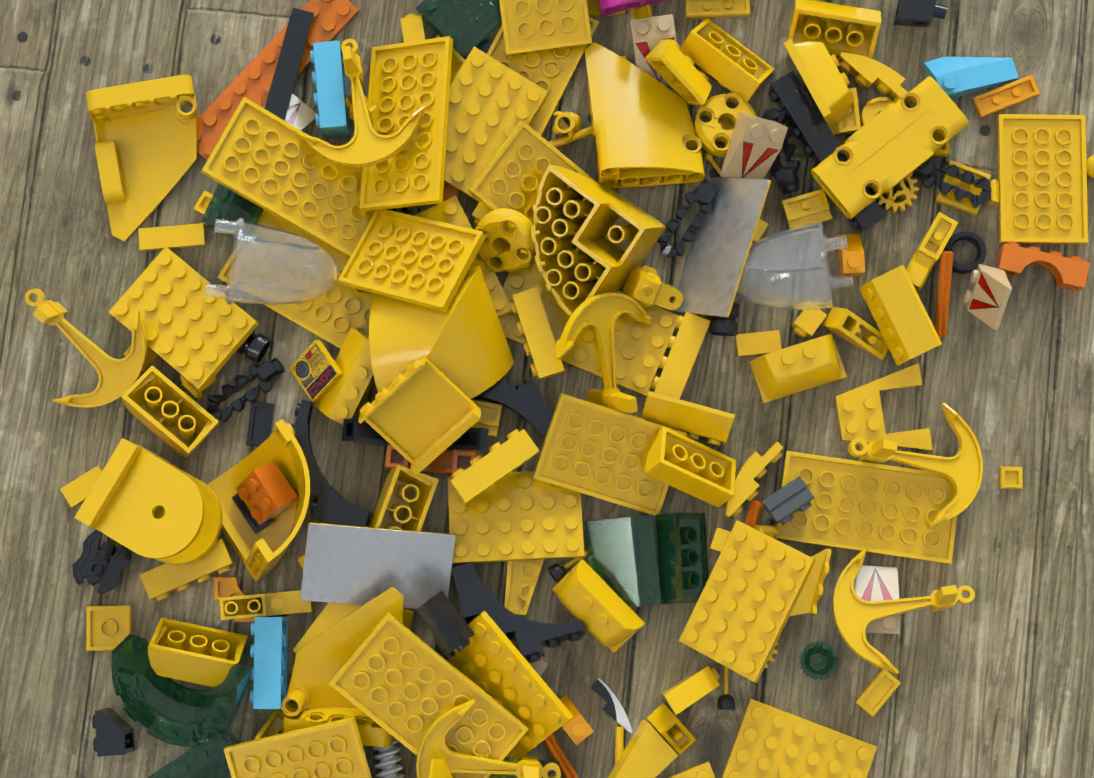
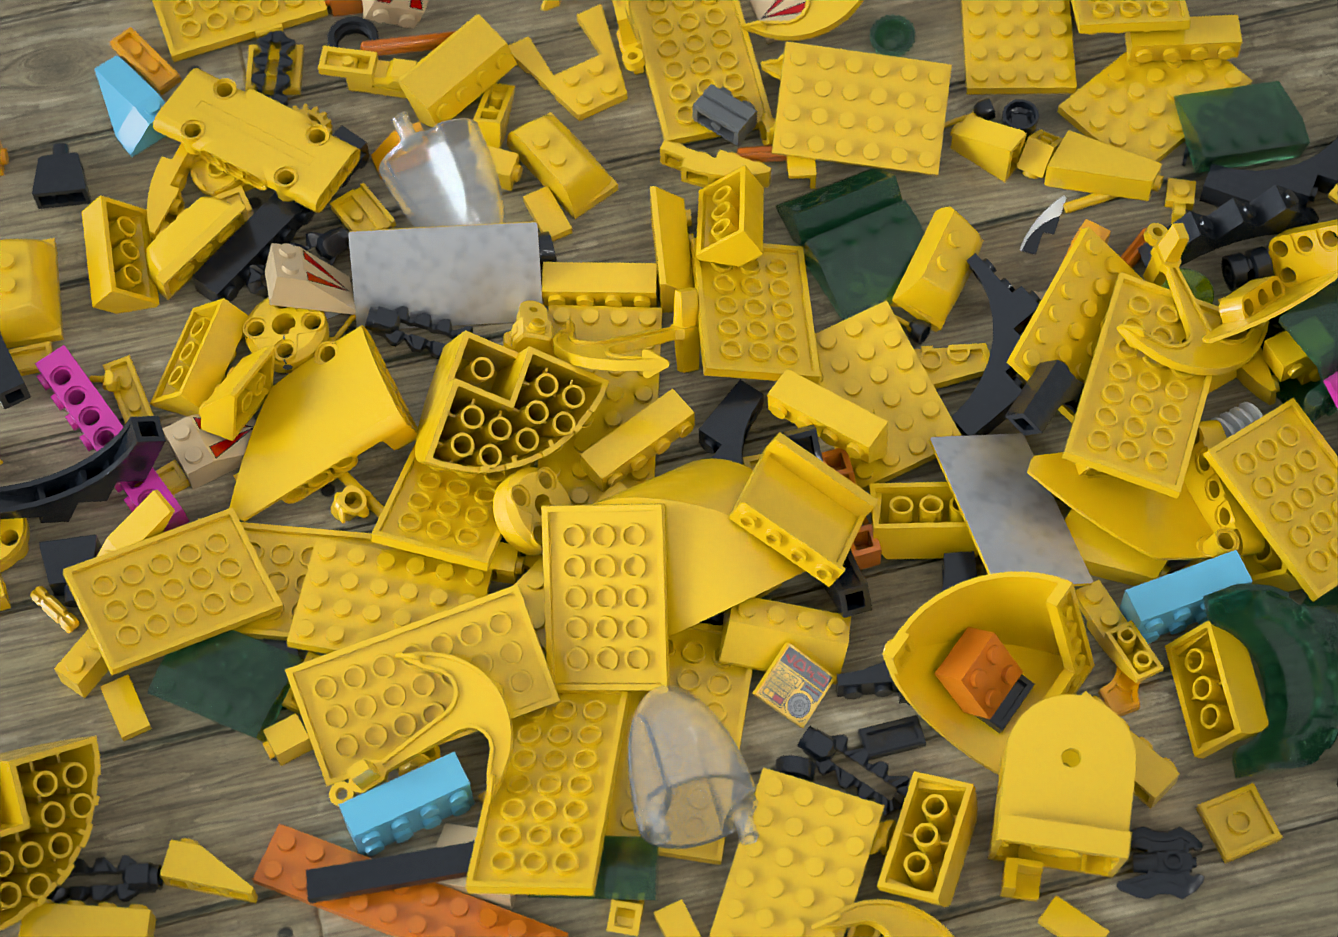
camera: 110 degrees left, 20 degrees down
none -> black wheel [1001,99,1039,147]

